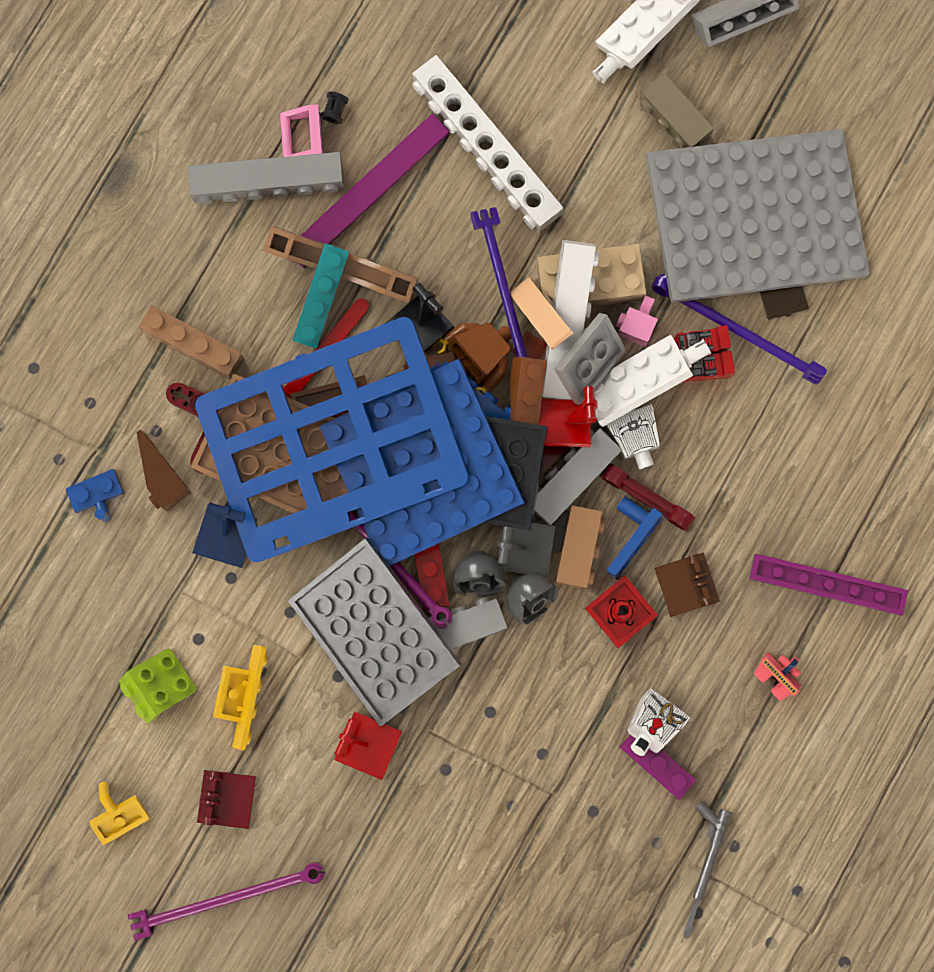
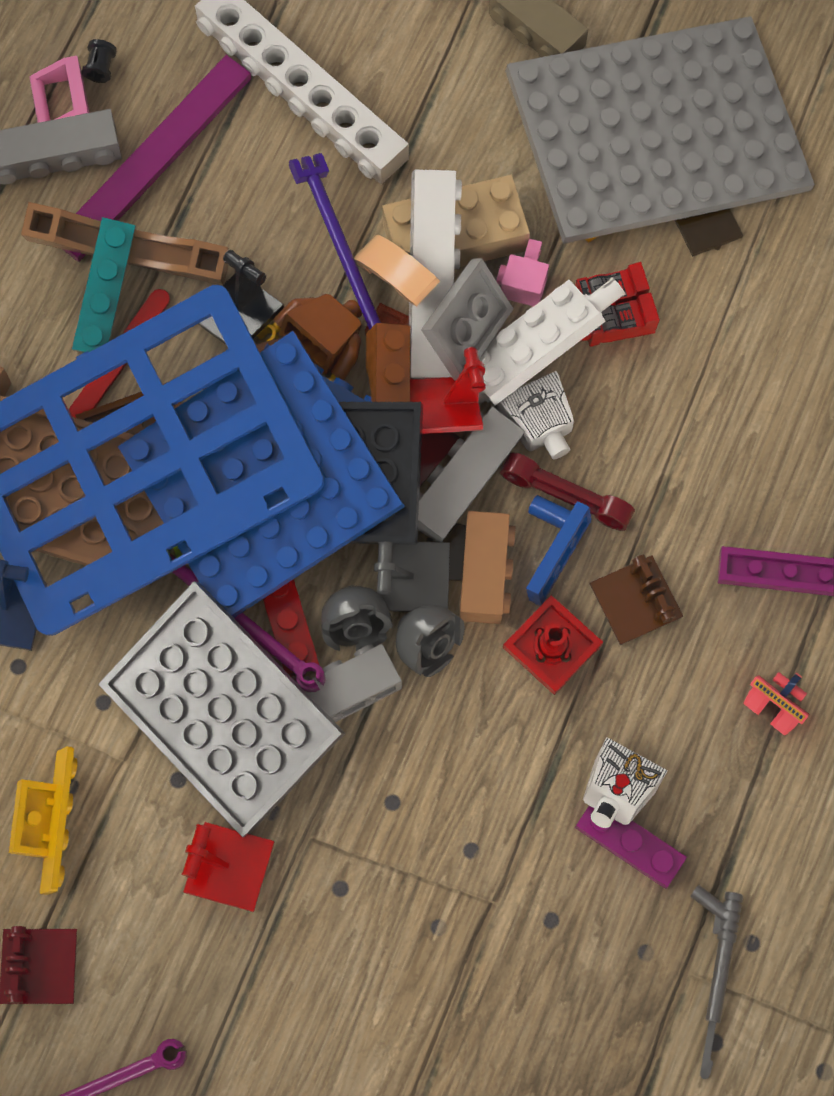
camera: 10 degrees left, 10 degrees down
dark purple hinge [651,274,827,384] -> none

